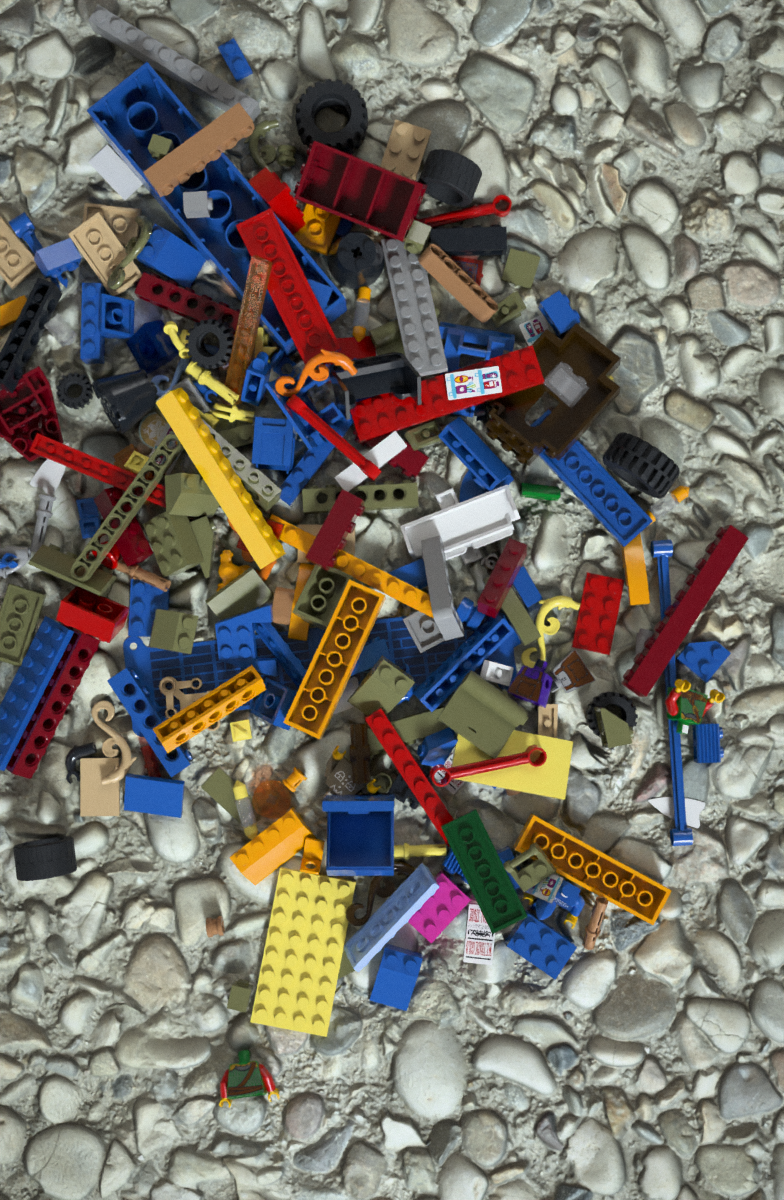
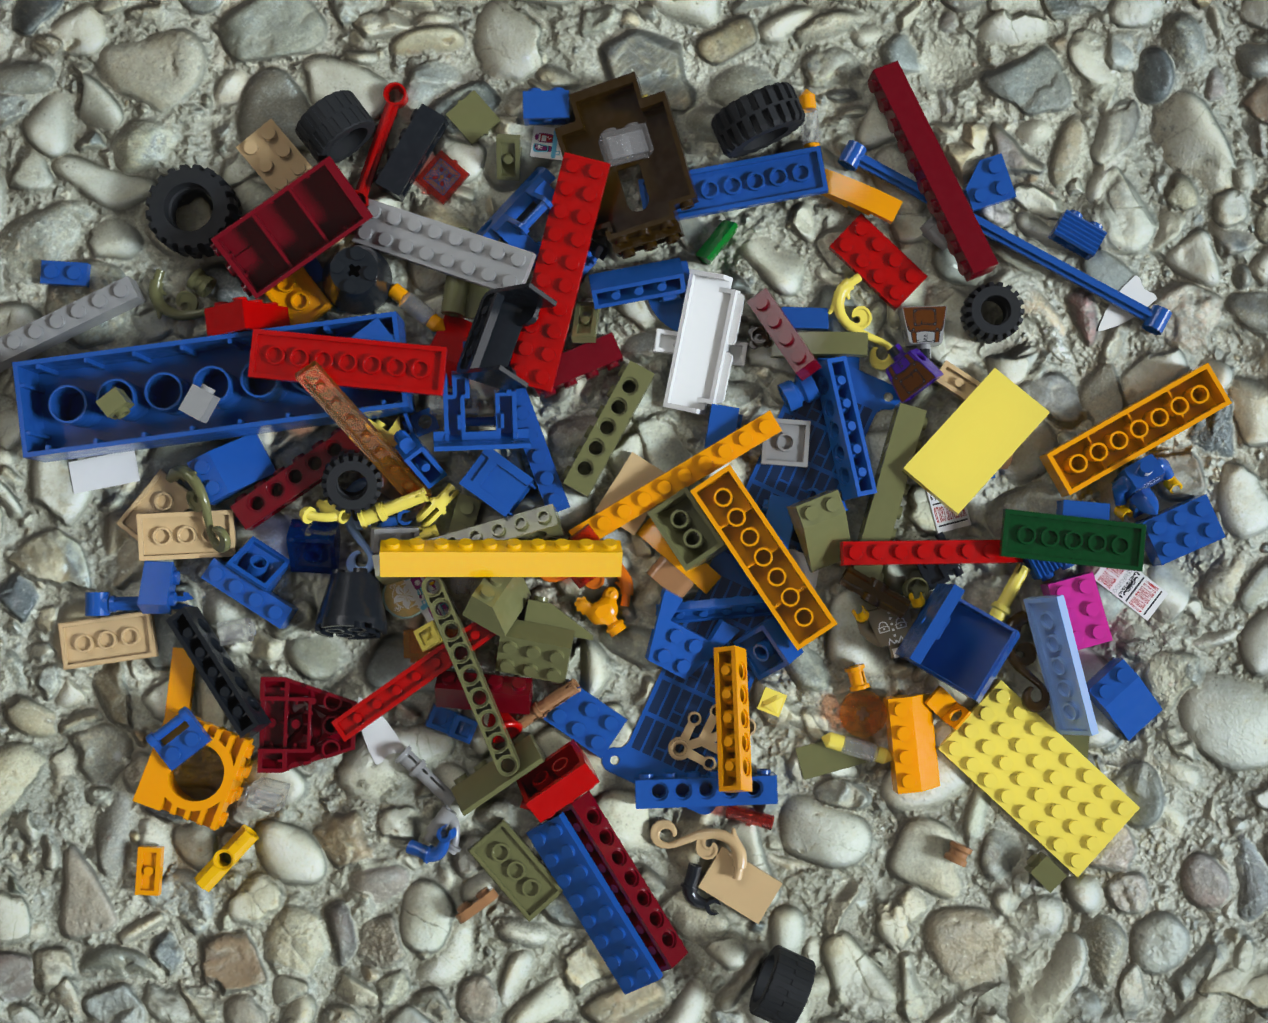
camera: 65 degrees left, 0 degrees up
black tyre [56,372,94,409] -> none
blue tile [124,773,185,818] -> none
medium nougat brick [143,103,255,198] -> none
olive slope [148,609,199,654] -> none
olive tile [205,566,274,620] -> none
torso [219,1050,280,1108] -> none
orange plant [275,349,358,397] -> none
red piece [286,394,382,481] -> none
dark red brick [305,489,365,571] -> none
white tile [335,431,407,492] -> none
olive brick [404,220,432,255] -> none
blue slope [417,727,458,767] -> none
medium nougat beam [418,244,498,323] -> none
light grey beam [421,536,464,641] -> none
red piece [430,745,547,787] -> none
olive door [437,670,529,758] -> none
sticker [445,366,502,400] -> none
white slope [480,660,514,686] -> none
olive plate [503,842,556,892] -> none
sticker [522,874,564,903] -> none
medium nougat pin [582,896,608,950] -> none
olive slope [594,707,634,748] -> none
torso [665,679,725,734] -> none

